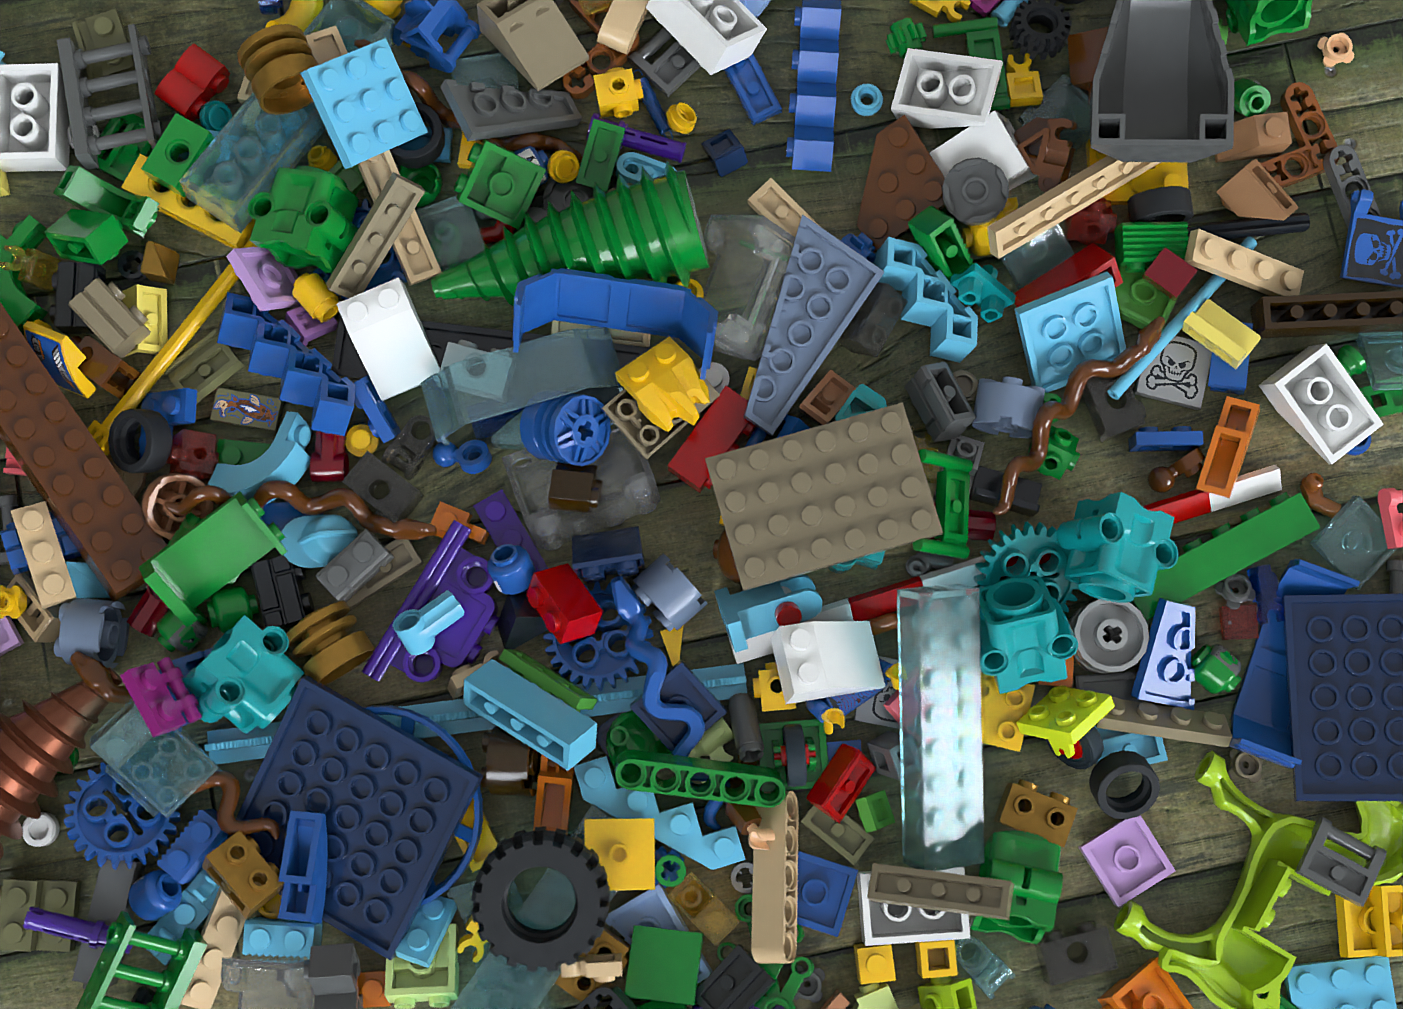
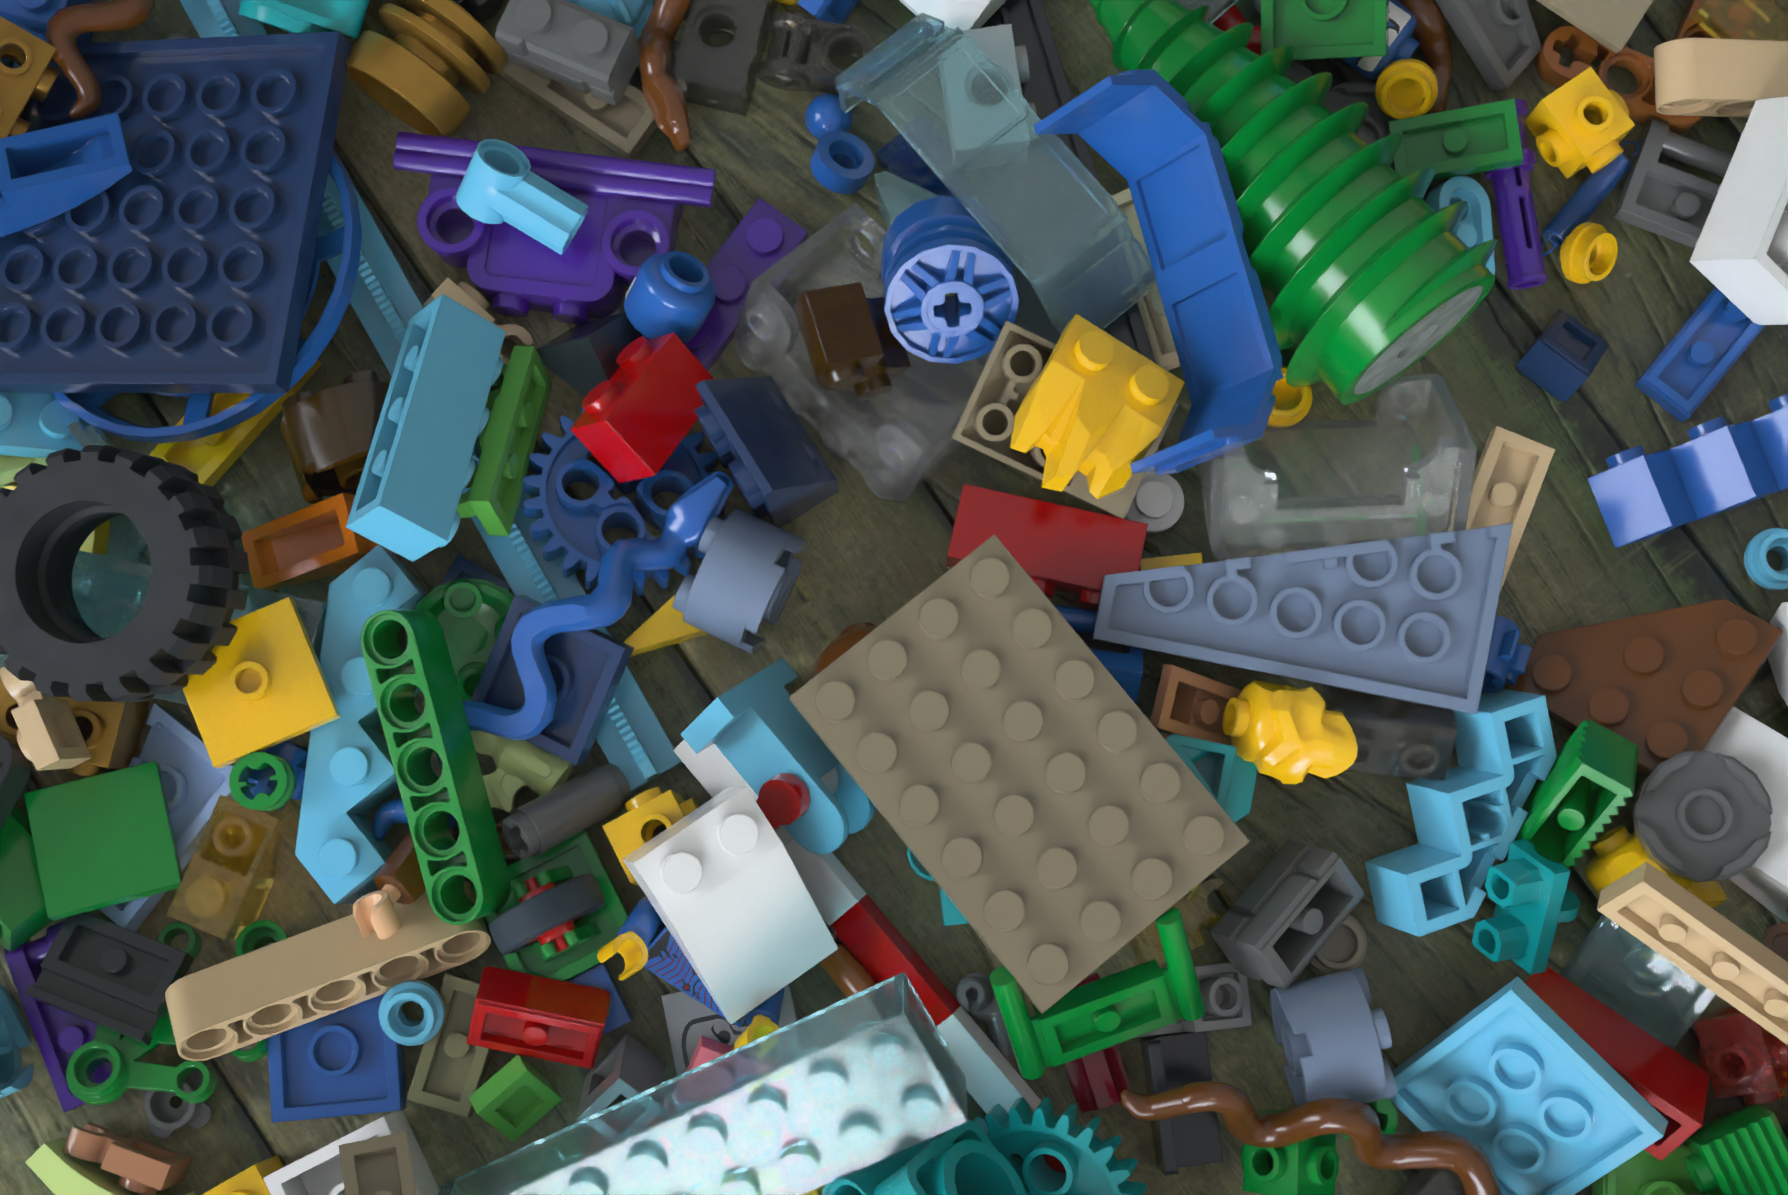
camera: 70 degrees right, 0 degrees up
orange plate [430,501,489,546] -> none
light grey bush [730,861,753,894] -> none
none -> medium azure plate [378,980,445,1046]
none -> yellow head [1223,680,1358,784]

